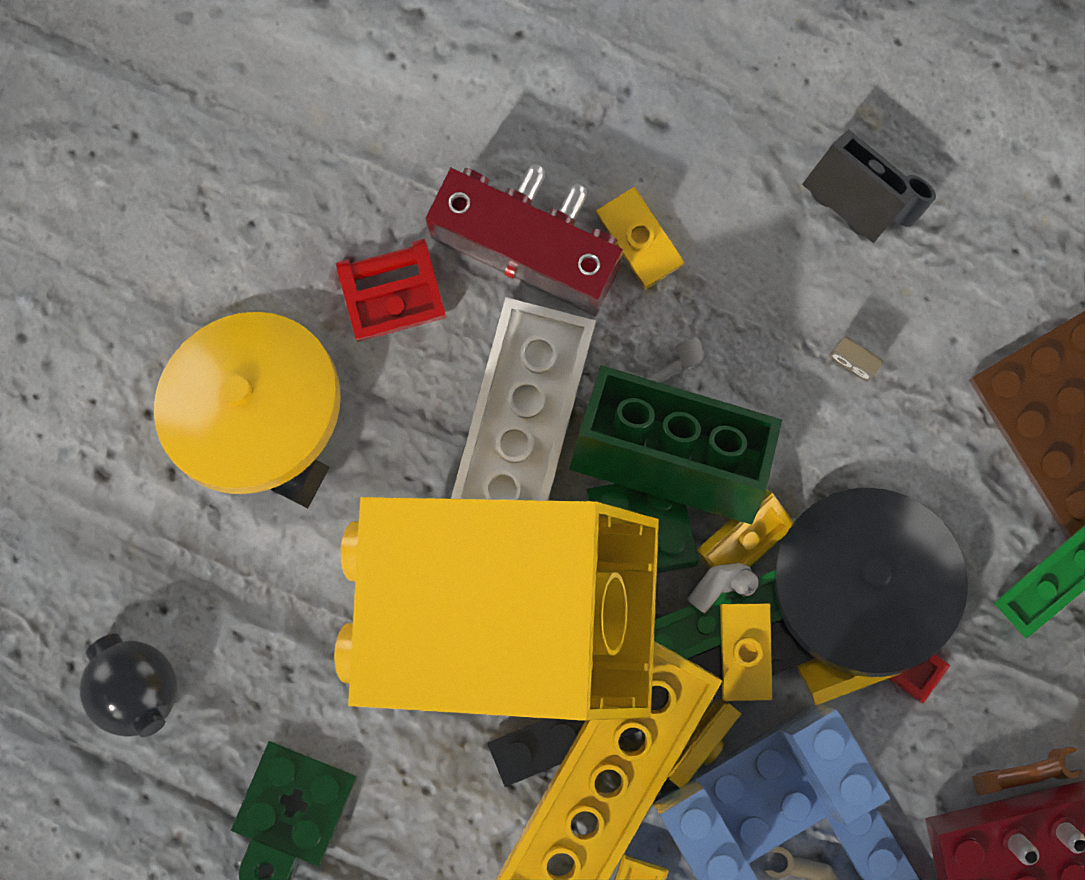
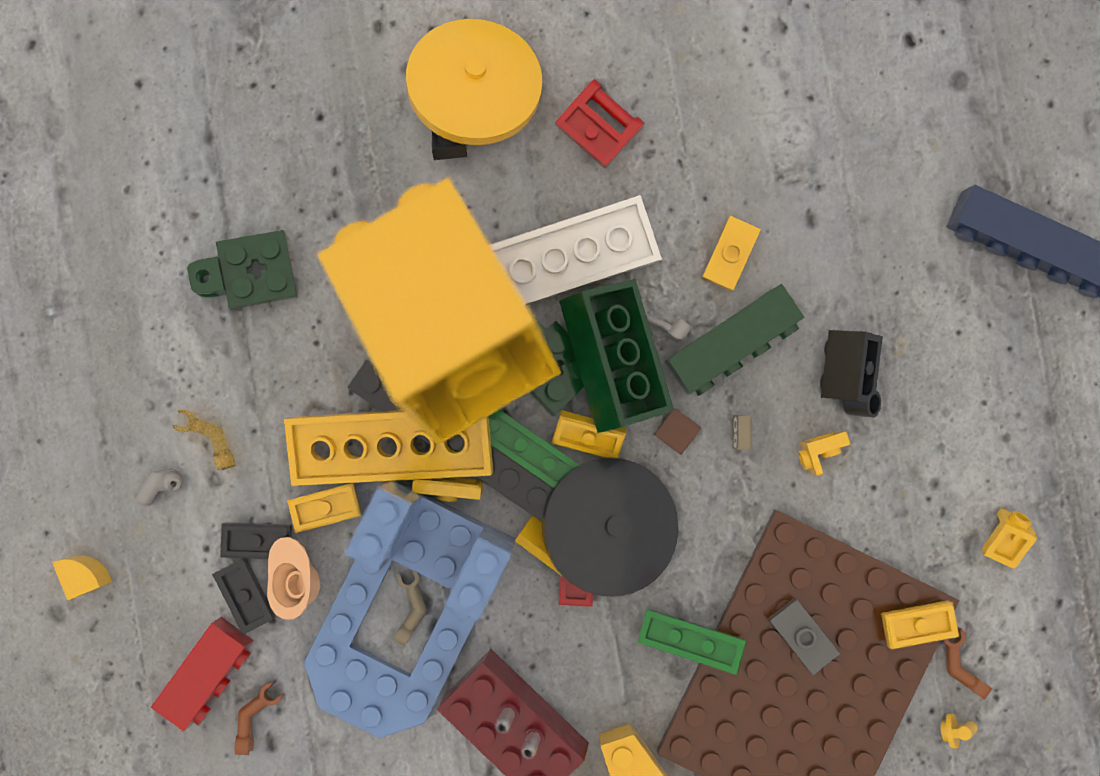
camera: 60 degrees right, 5 degrees up
black brick [80,633,177,738] -> none
dark red piece [425,164,623,317] -> none
light grey arm [687,563,759,613] -> none
yellow plate [720,603,772,701] -> none
dark orange arm [972,747,1082,796] -> none
none -> reddish brown tile [653,408,701,455]
none -> dark green brick [665,284,805,396]
none -> yellow bracket [798,430,850,476]

